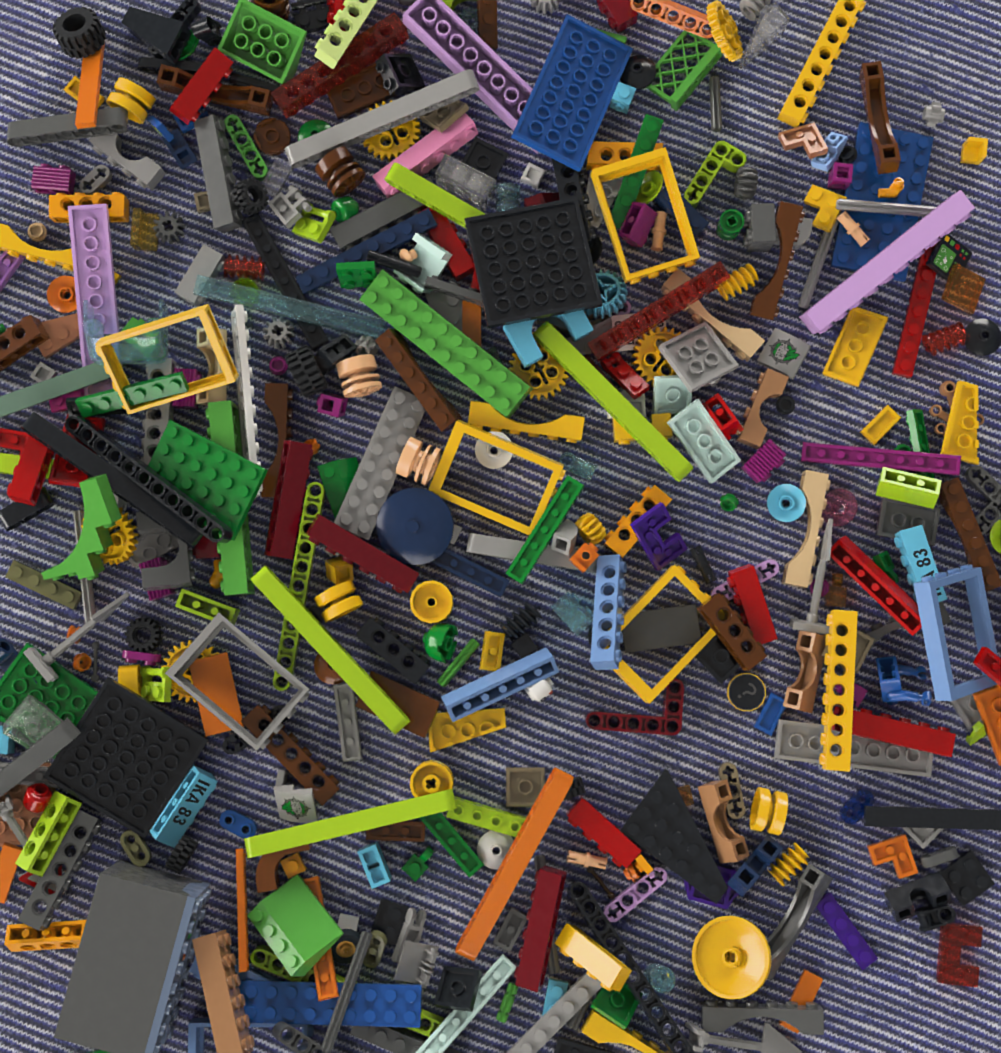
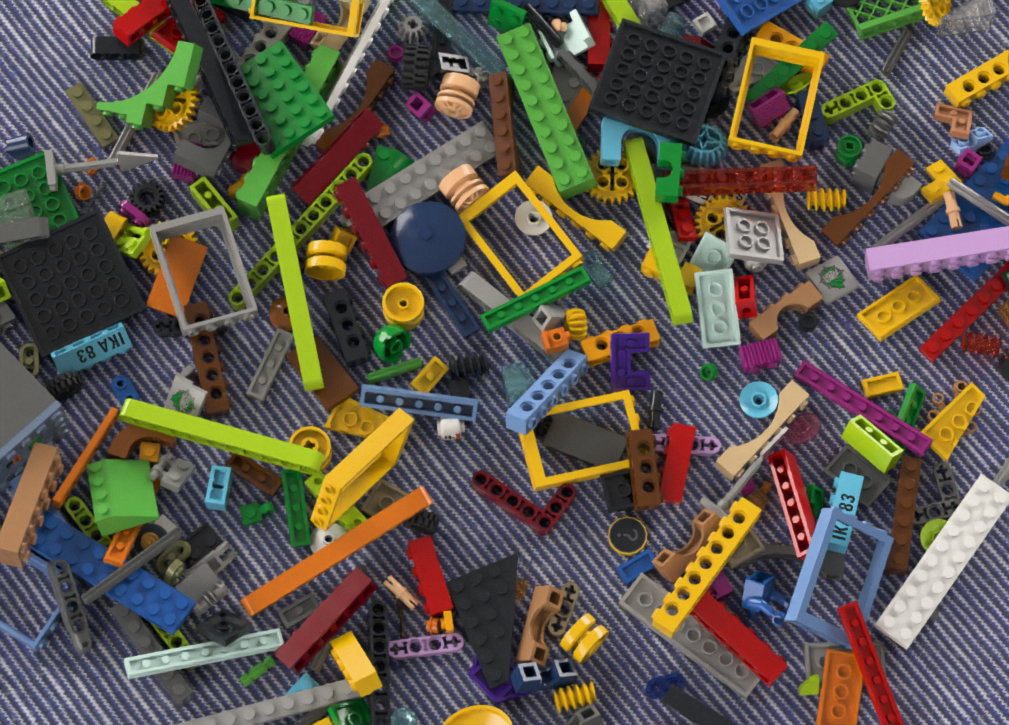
camera: 25 degrees right, 15 degrees down
none -> light grey plate [149,452,196,493]
none -> olive plate [163,559,185,589]
none -> yellow window [310,408,414,532]
none -> green arch [655,142,686,203]

